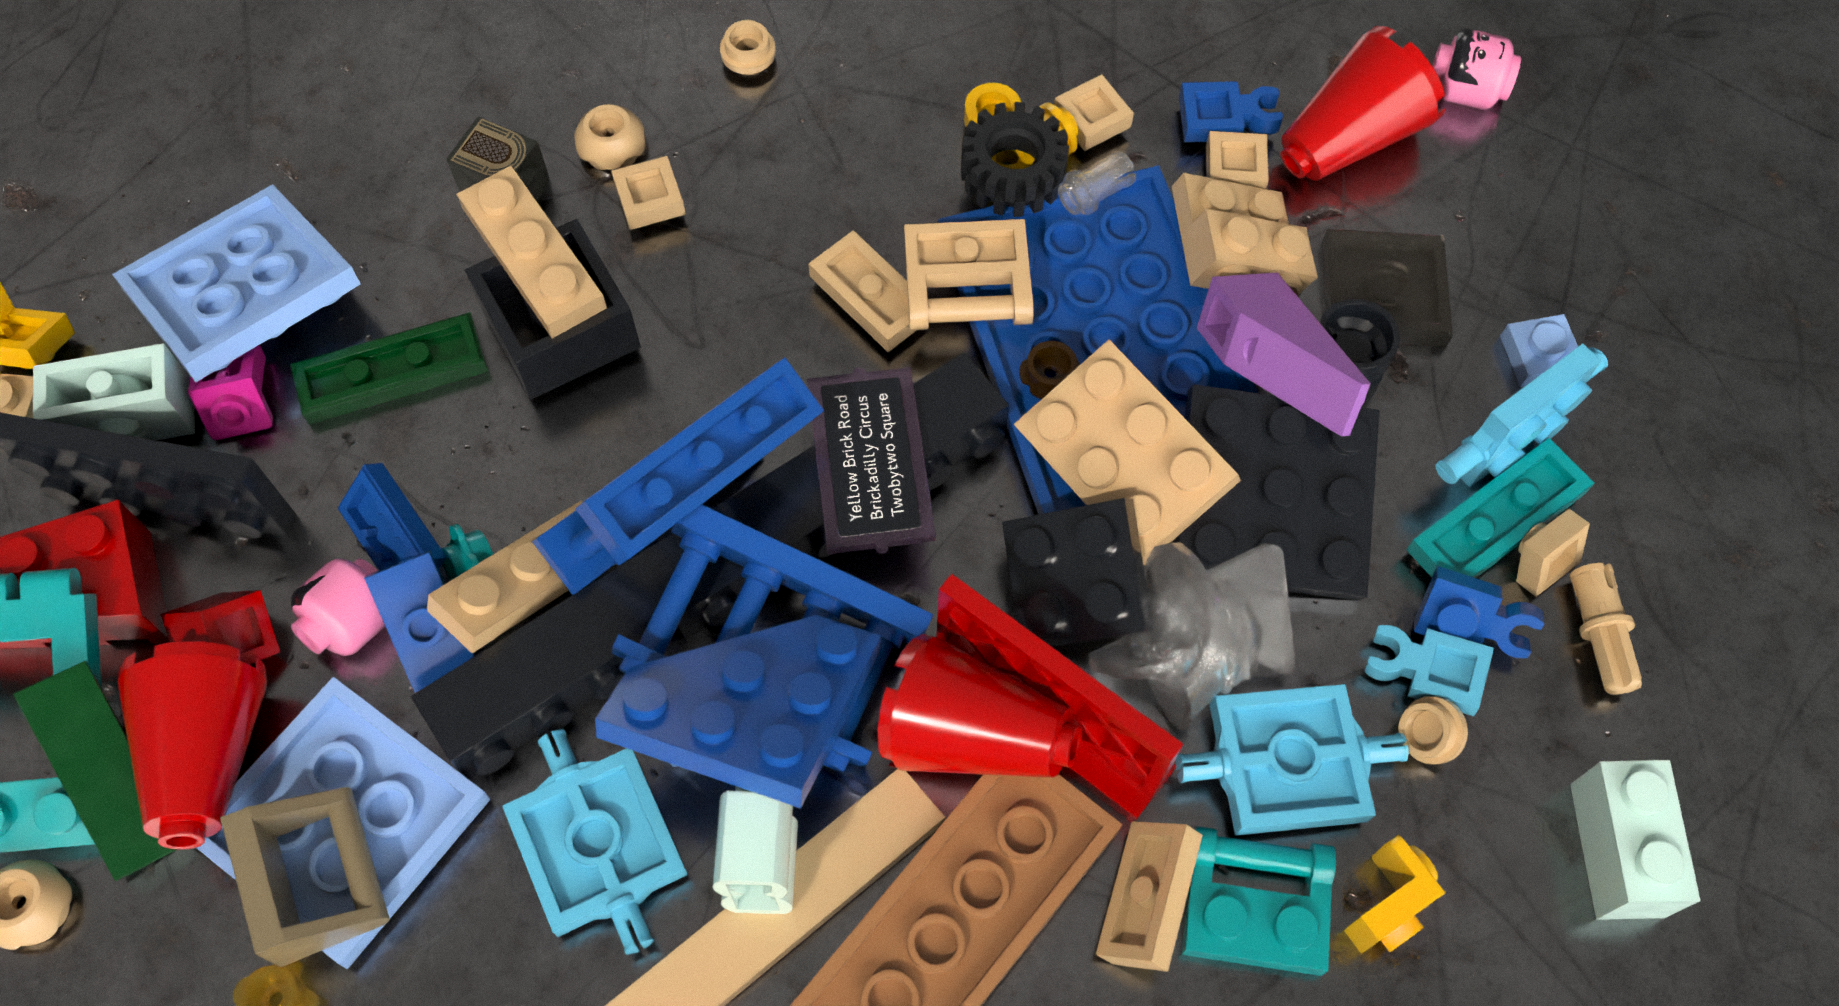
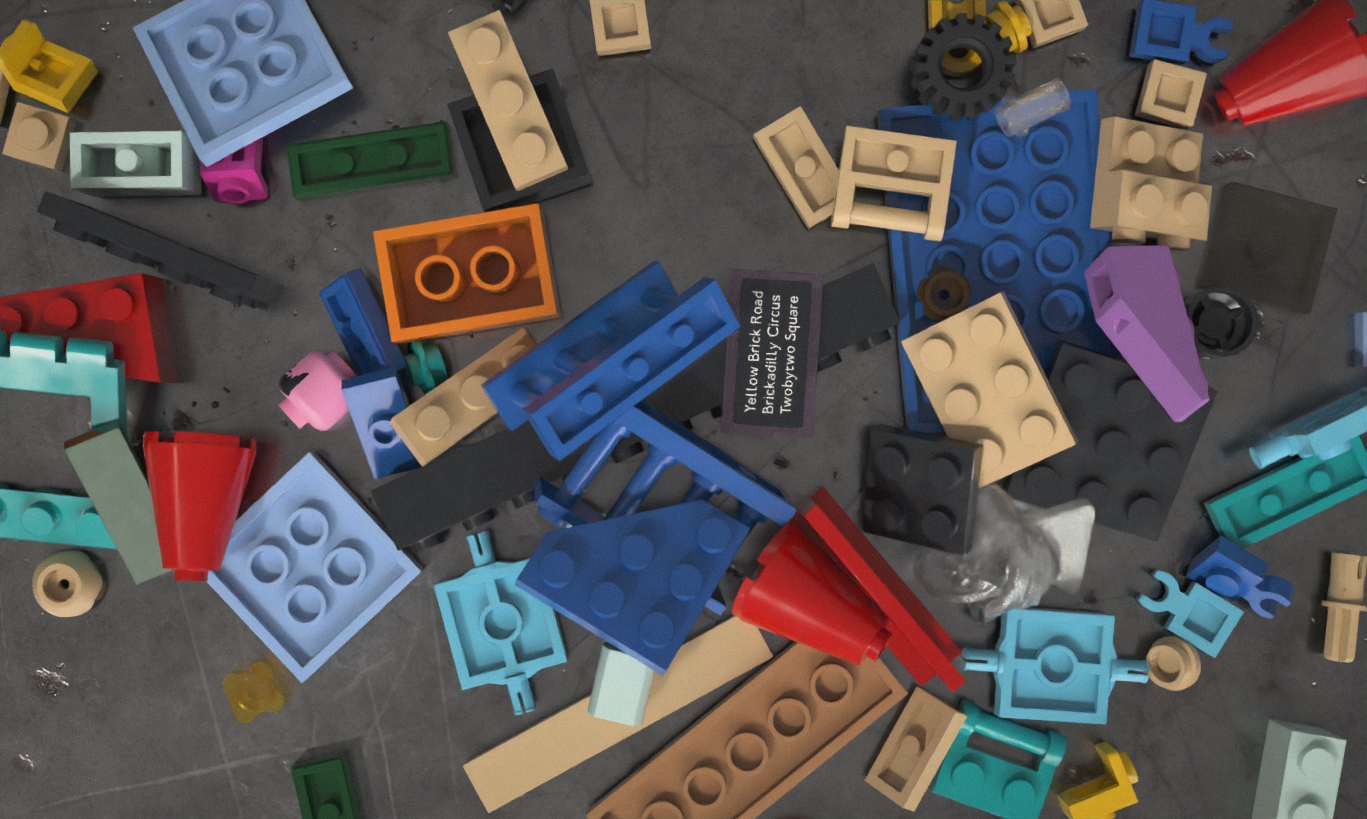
camera: 15 degrees right, 25 degrees up
red panel [160,590,280,665] -> none
dark tan tile [220,787,390,967] -> none
tan plate [1516,509,1590,597] -> none
none -> orange brick [373,203,562,344]

